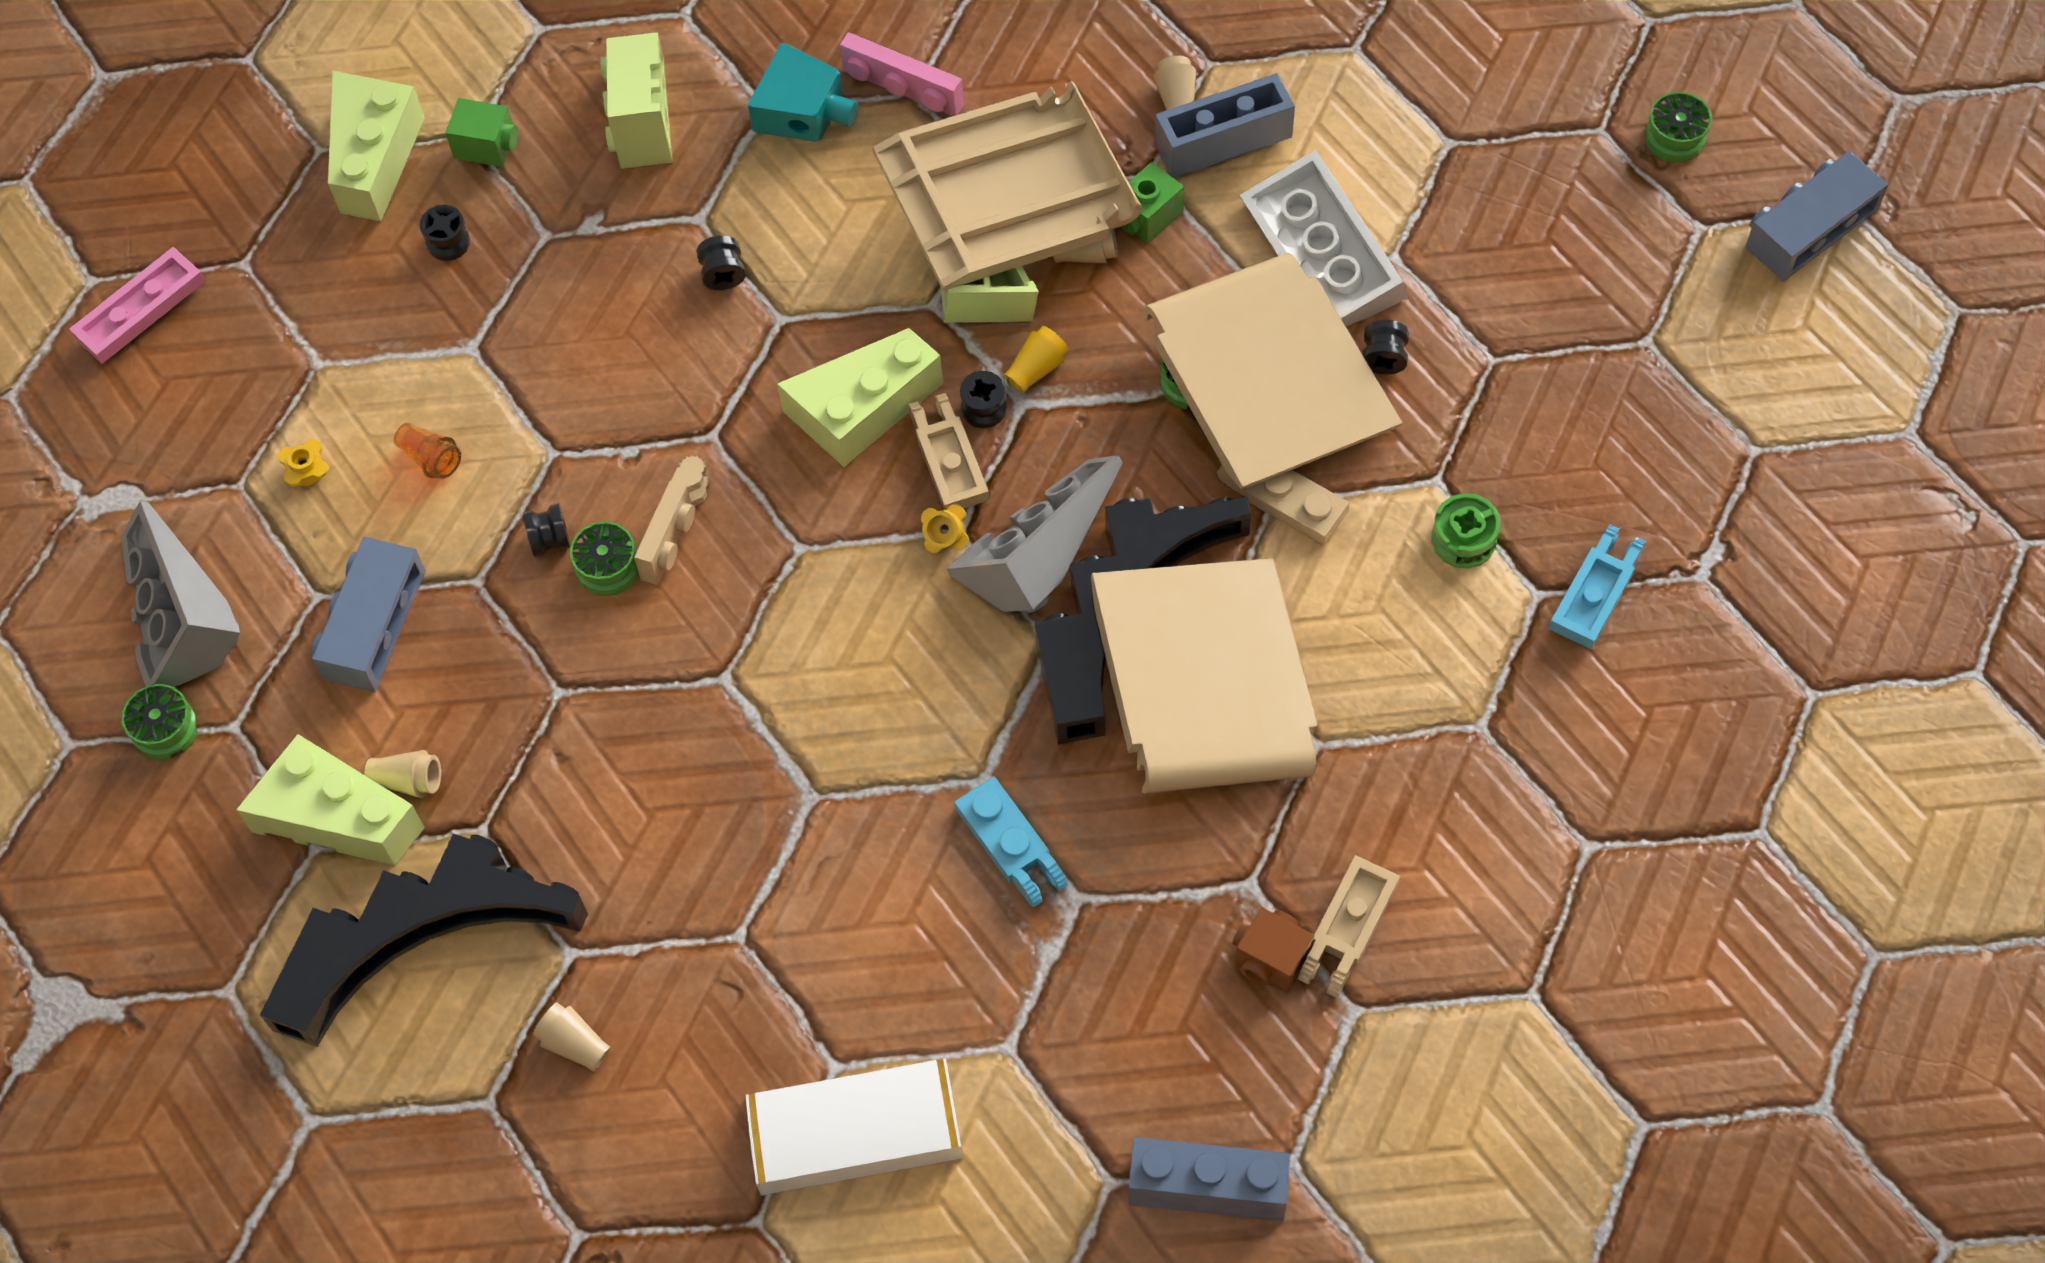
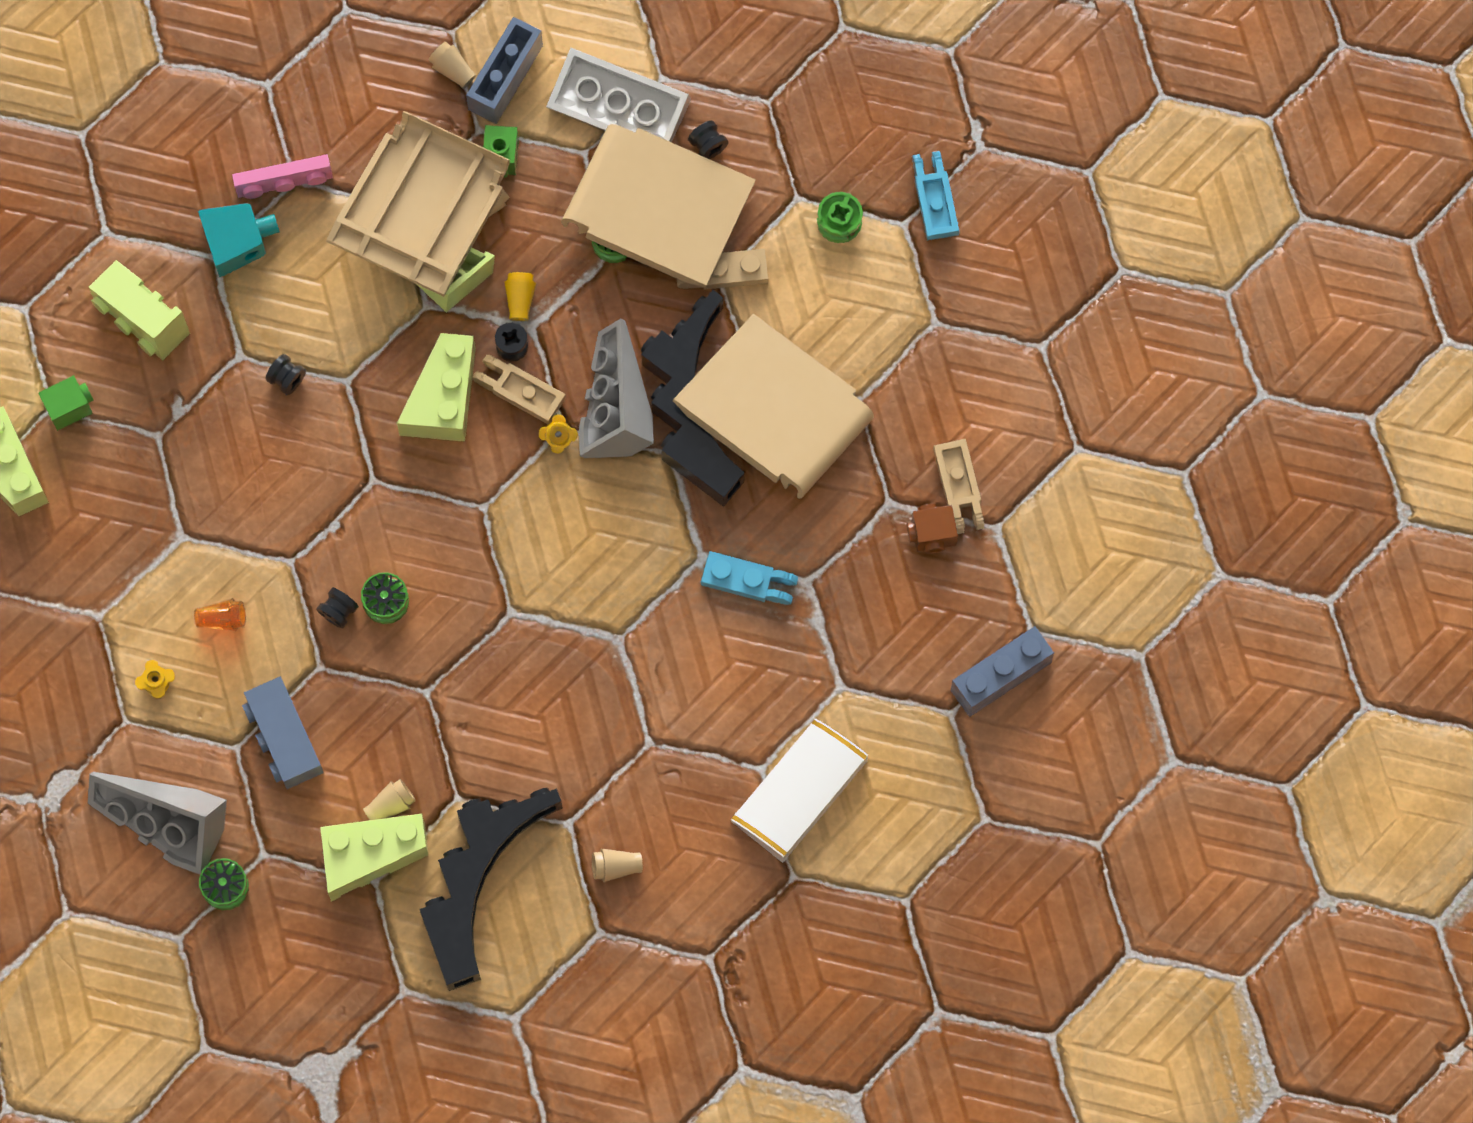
camera: 45 degrees left, 10 degrees up
black wheel [420,205,470,261] -> none
tan hinge [634,455,710,585] -> none

